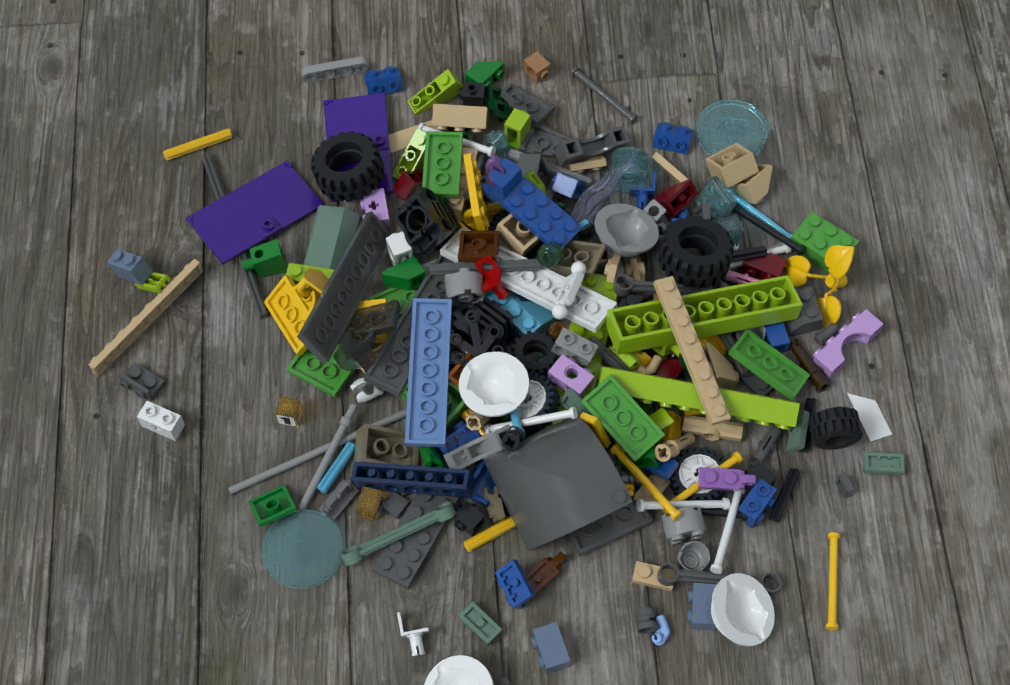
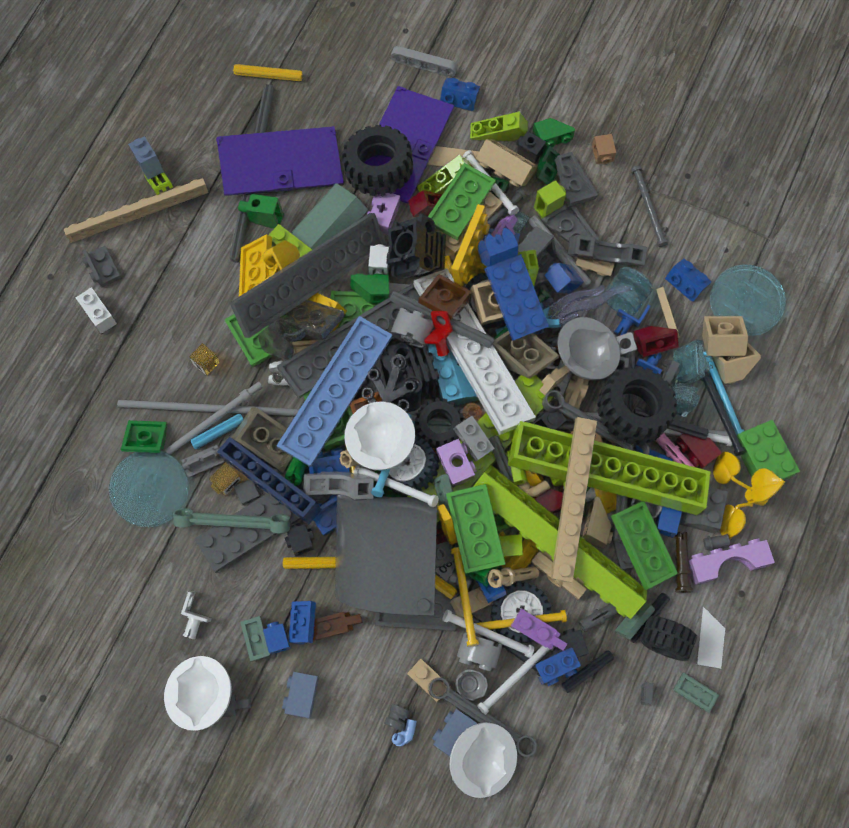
camera: 25 degrees right, 10 degrees up
dark tan plate [482,486,505,524] -> none
clear light blue gear [486,130,509,152] -> none
black bush [502,426,524,451] -> none
clear green head [537,241,564,268] -> none
white plate [552,261,586,319] -> none
yellow bar [826,532,840,631] -> none
none -> blue brick [263,622,291,655]

